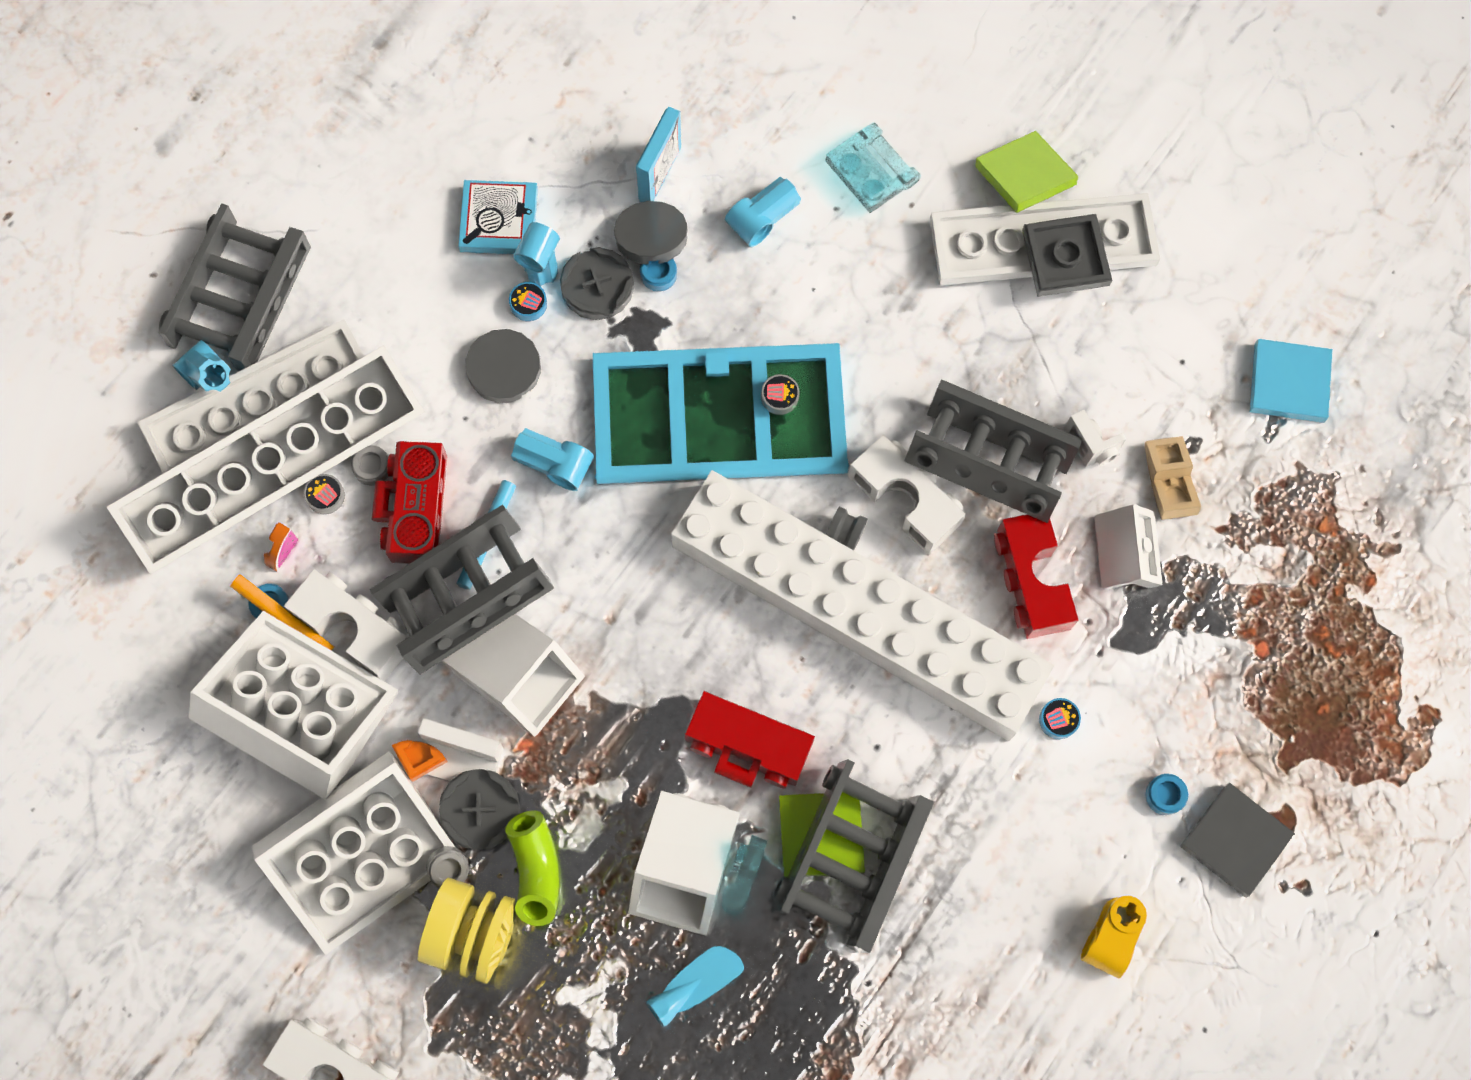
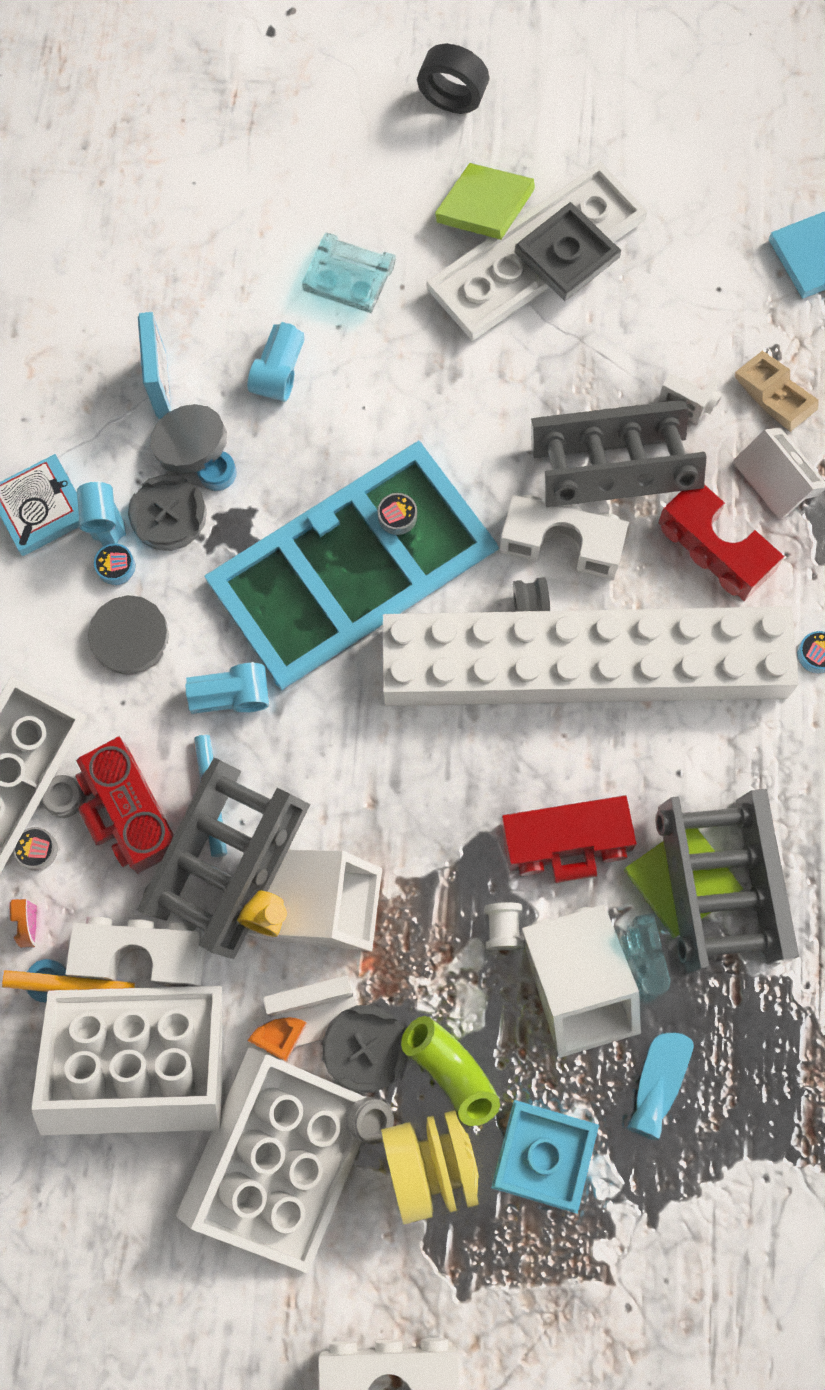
camera: 25 degrees left, 0 degrees up
none -> yellow bar [237,890,287,937]
none -> black tyre [416,43,490,114]
none -> white bush [484,903,524,950]
none -> medium azure tile [491,1100,599,1214]

